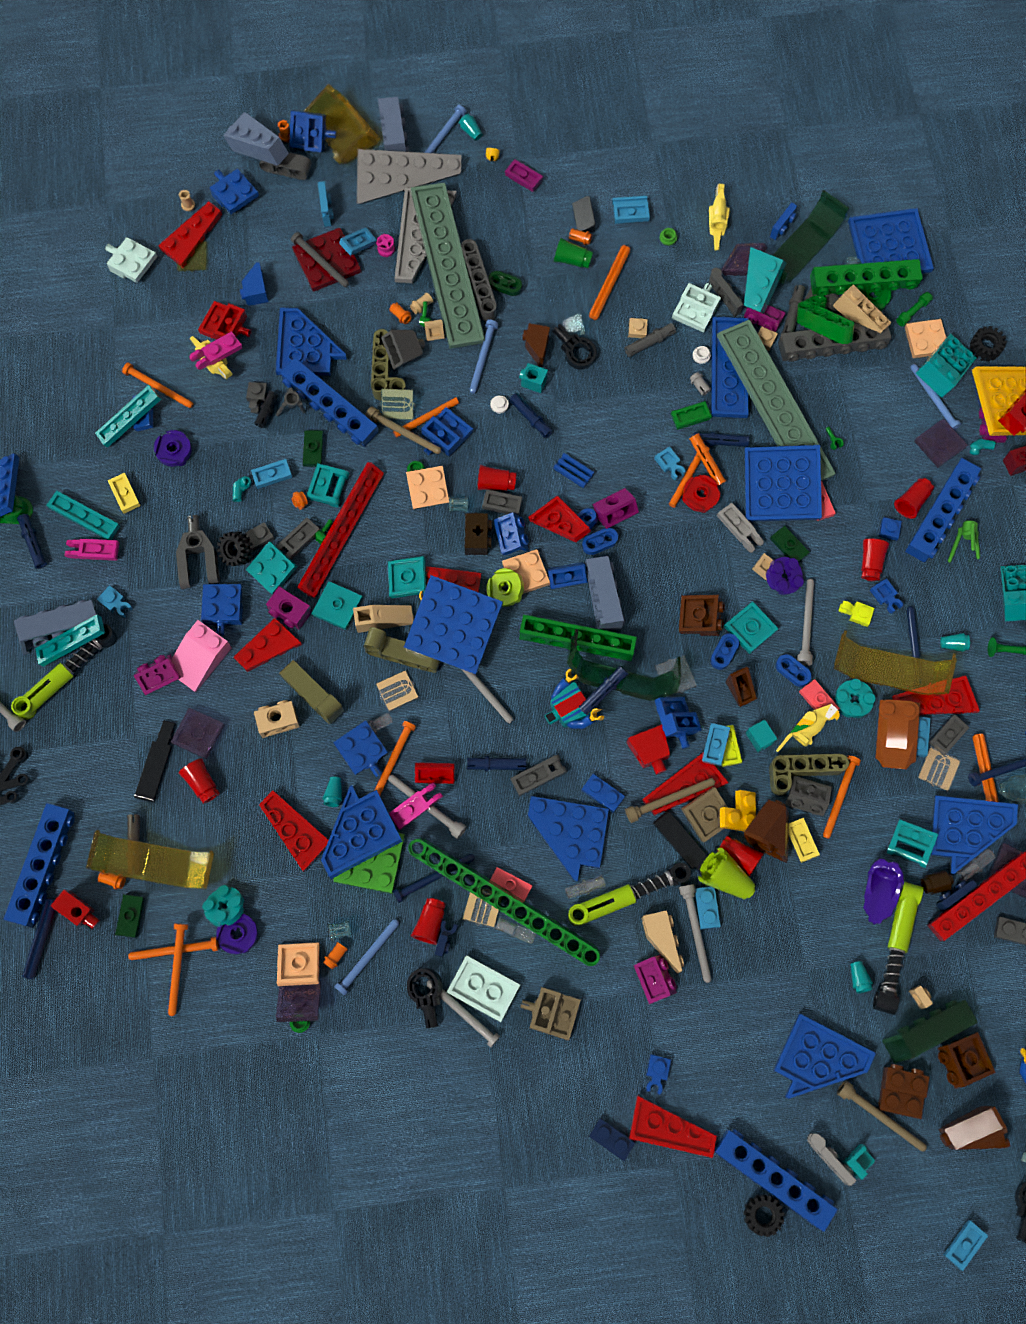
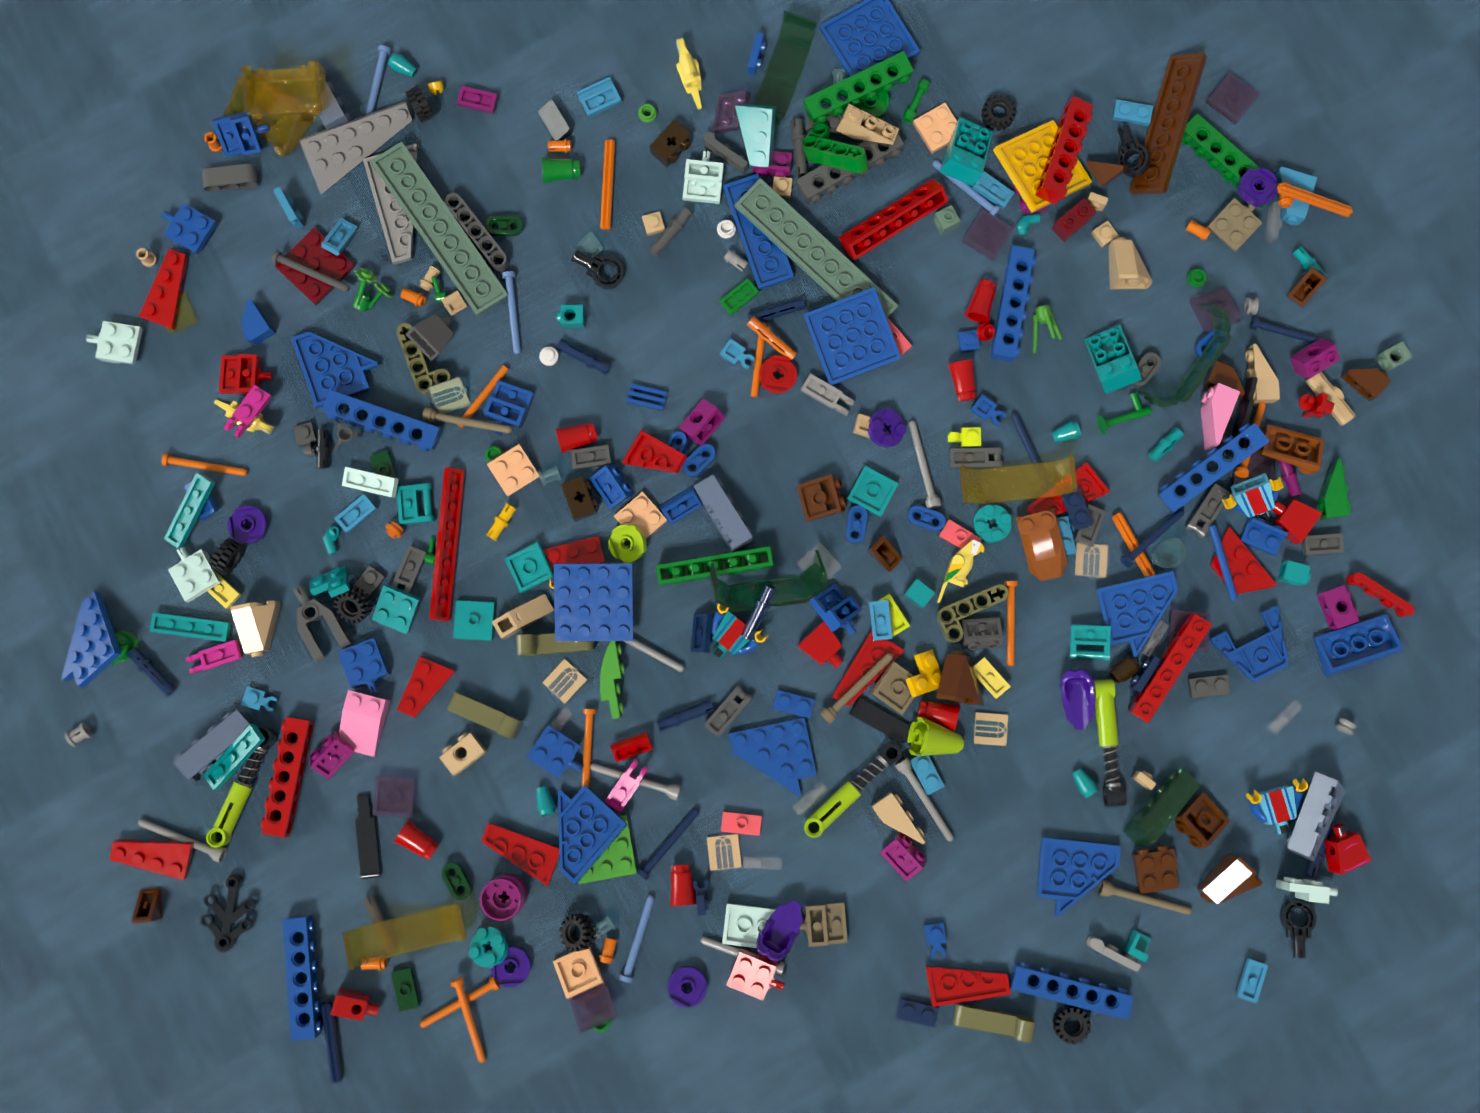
camera: 20 degrees left, 10 degrees up
sand blue wedge [223,112,289,165] -> none
magenta brick [266,587,312,630] -> none
dark pink wheel [376,234,395,257] -> none
black pin [407,968,443,1029] -> none
green beam [408,838,600,966] -> none
reddish brown slope [522,323,550,367] -> none
dark green plate [770,526,810,563] -> none
green hand [826,427,844,450] -> none
none -> light aqua plate [168,547,221,603]
none -> black tyre [210,538,245,575]
none -> tan slope [230,600,281,657]
none -> clear yellow windscreen [241,61,326,119]
none -> red brick [260,717,314,838]
none -> teal plate [310,566,350,598]
none -> light aqua plate [342,467,399,497]
none -> plant [352,268,393,312]
none -> black tyre [405,86,434,123]
none -> dark green plate [441,862,472,900]
none -> magenta wheel [480,874,528,921]
none -> yellow pin [486,503,517,541]
none -> black tyre [559,914,597,952]
none -> bright green slope [600,641,625,719]
none -> dark brown brick [649,120,692,167]
none -> dark purple plate [667,966,707,1008]
none -> dark blue plate [690,613,713,653]
none -> plate [726,949,785,1000]
none -> dark purple hair [756,900,803,961]
none -> red brick [839,179,949,260]
none -> sand green brick [932,205,960,237]
none -> dark grey plate [949,448,1003,469]
none -> olive beam [953,1003,1036,1043]
none -> piece [971,712,1010,747]
none -> dark azure plate [972,171,1015,209]
none -> red plate [977,322,995,341]
none -> dark blue plate [1061,489,1093,532]

